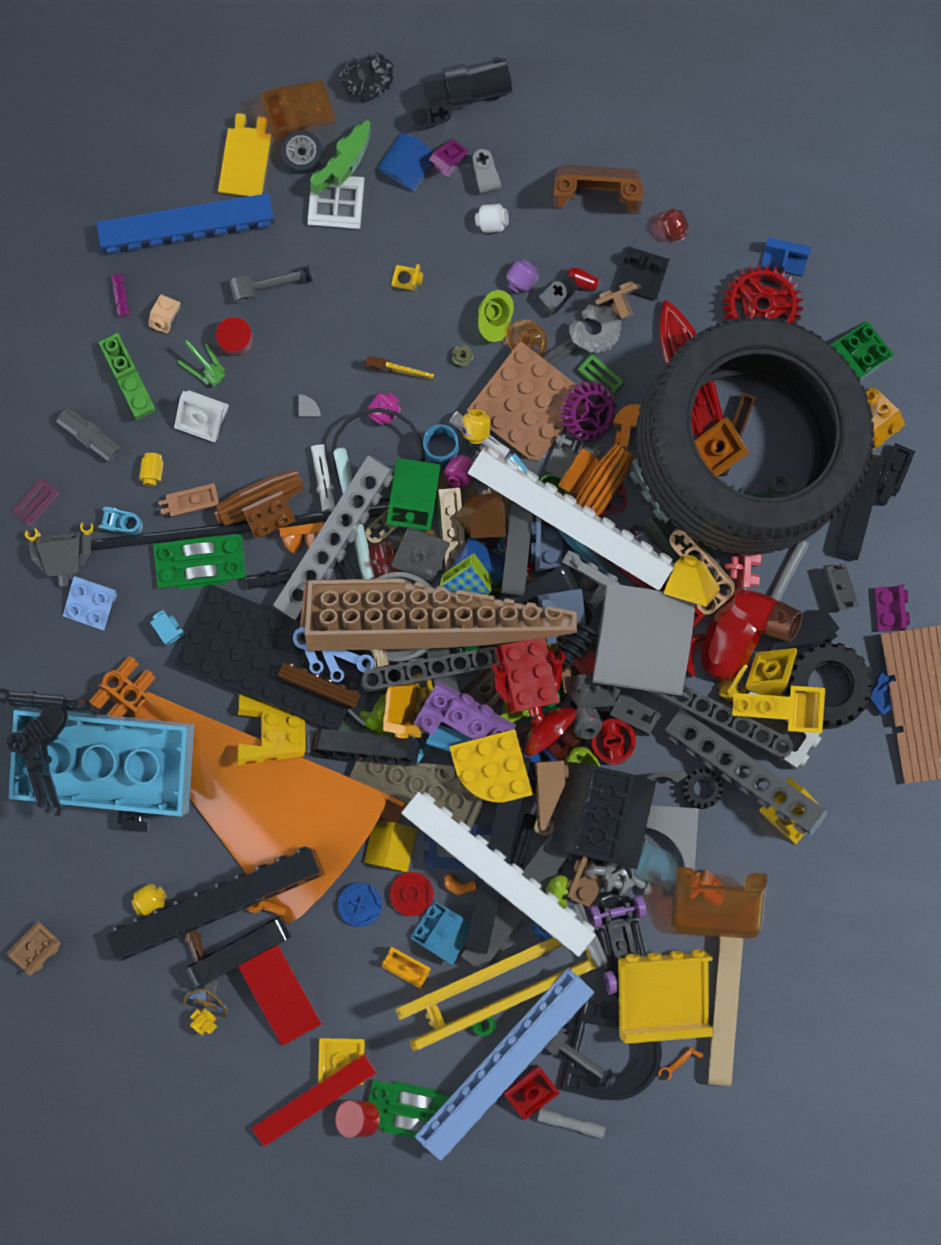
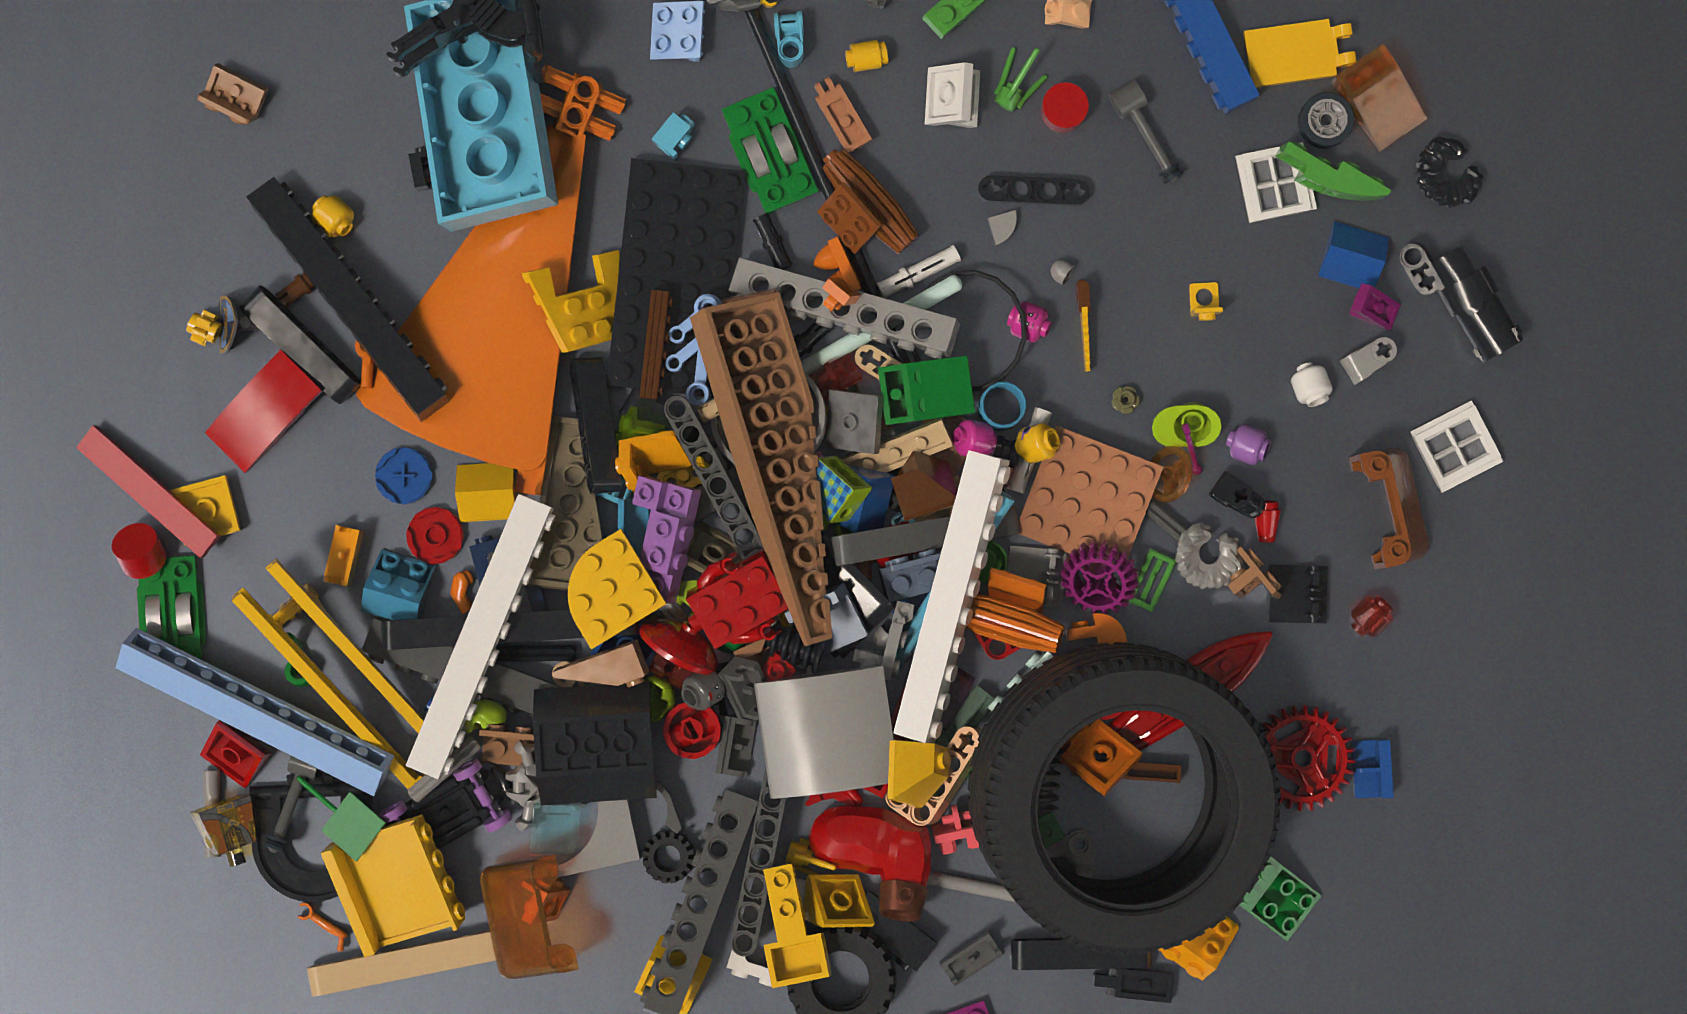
camera: 70 degrees right, 5 degrees up
none -> torso [190,794,256,867]
none -> green piece [296,776,386,862]
none -> orange tile [822,277,861,312]
none -> black beam [977,175,1090,207]
none -> light grey hinge [1050,260,1075,285]
none -> magenta hinge [1182,423,1203,475]
none -> white piece [1410,400,1503,493]

